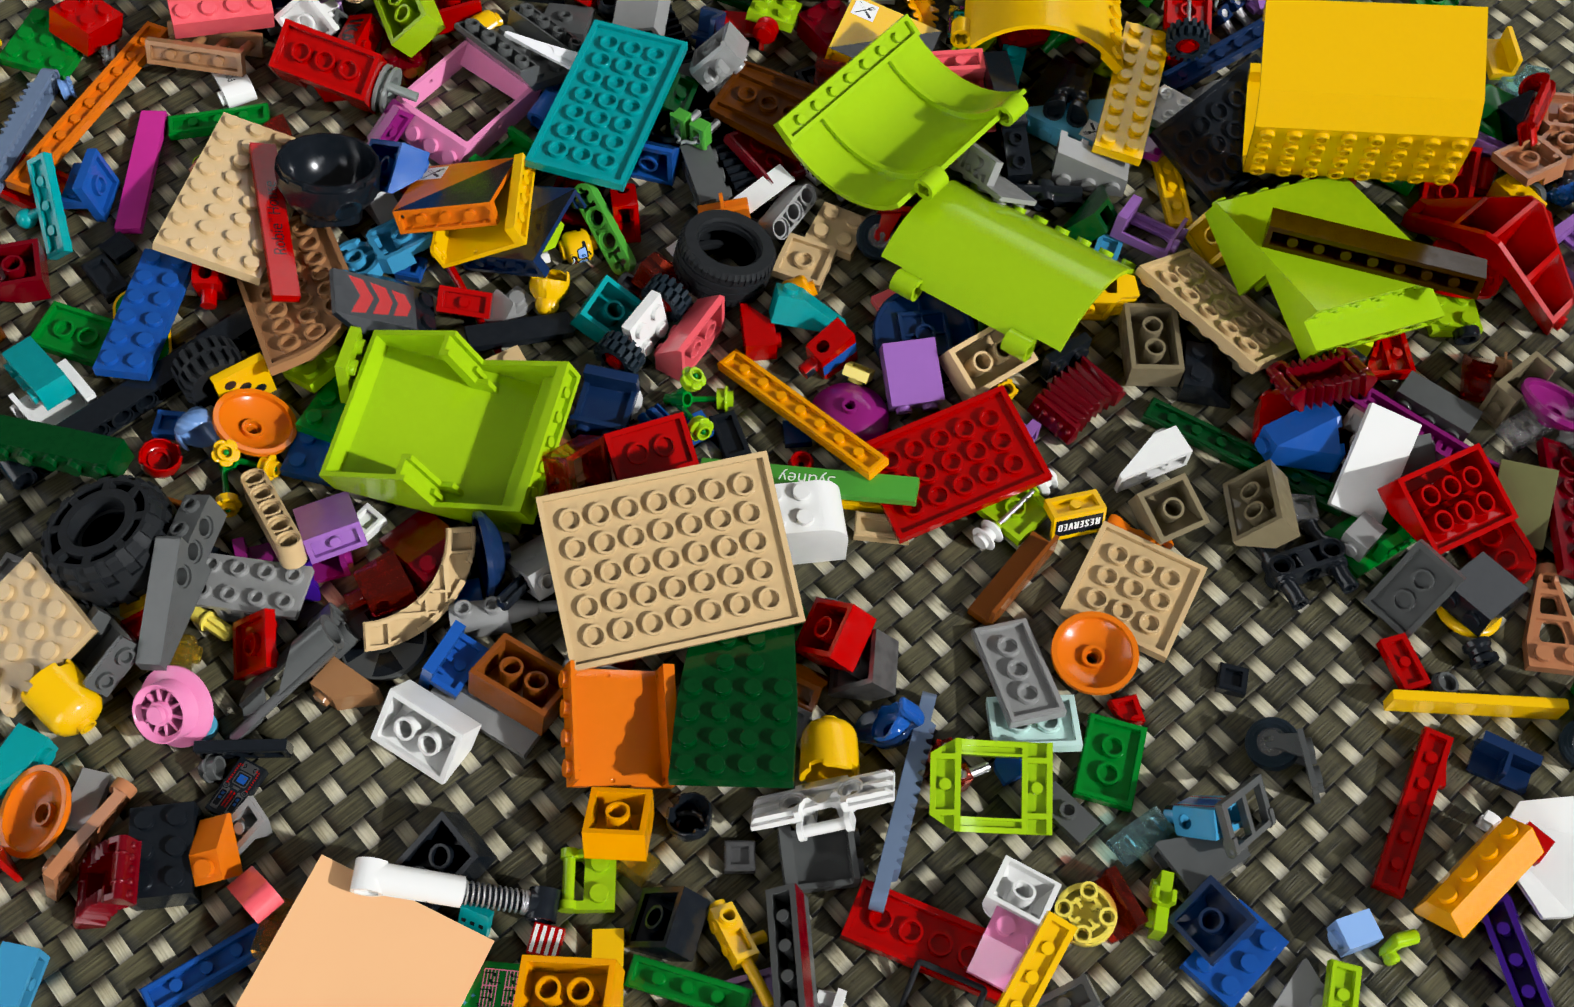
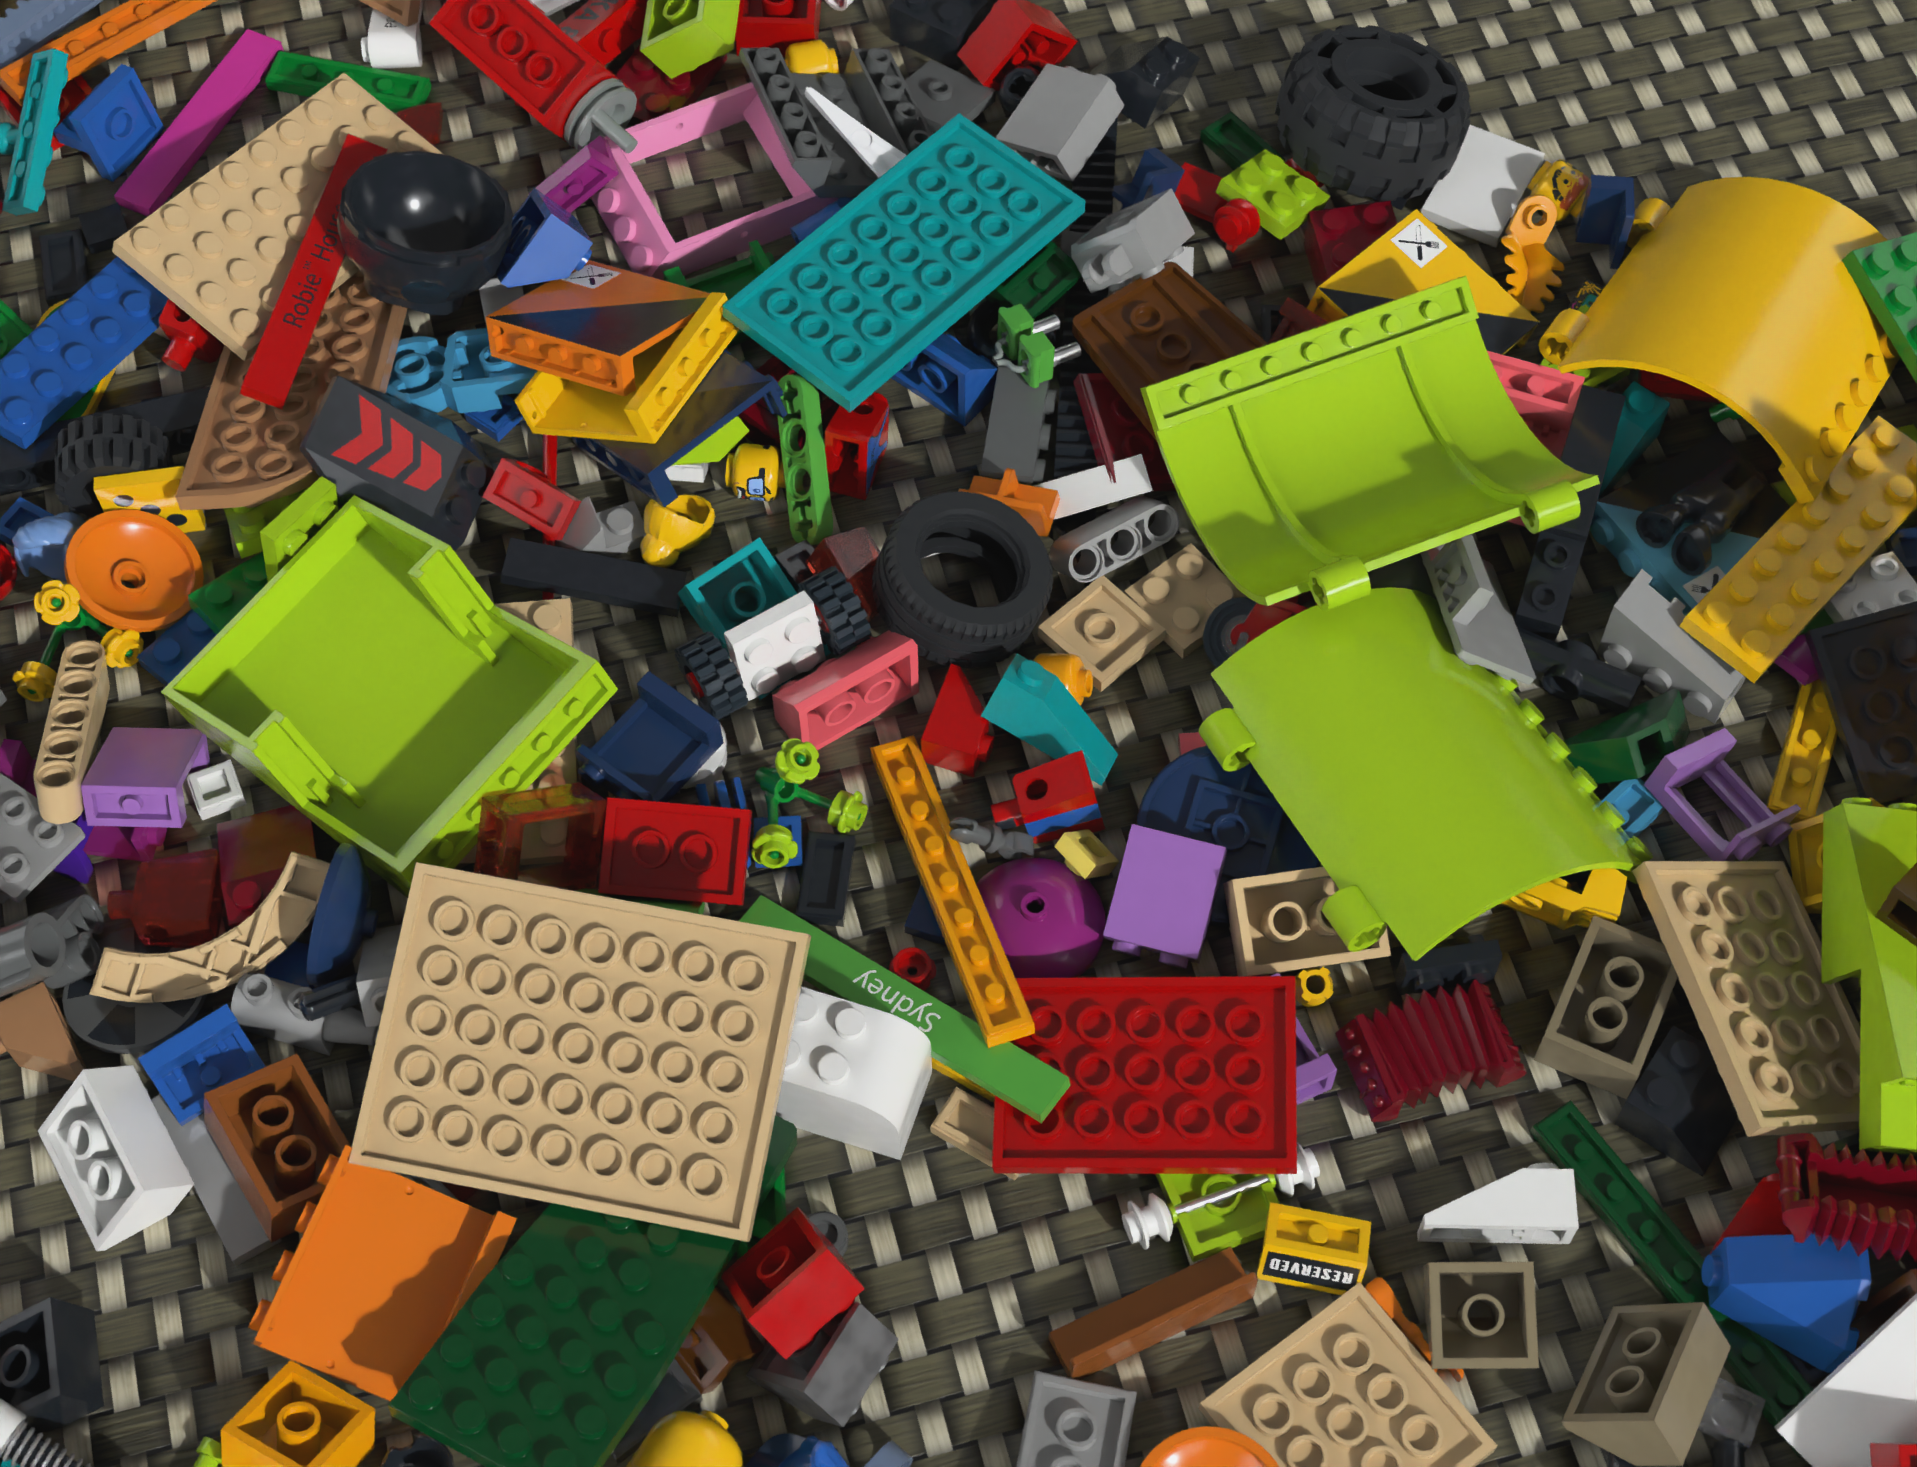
camera: 30 degrees right, 0 degrees up
none -> dark grey piece [949,817,1034,861]

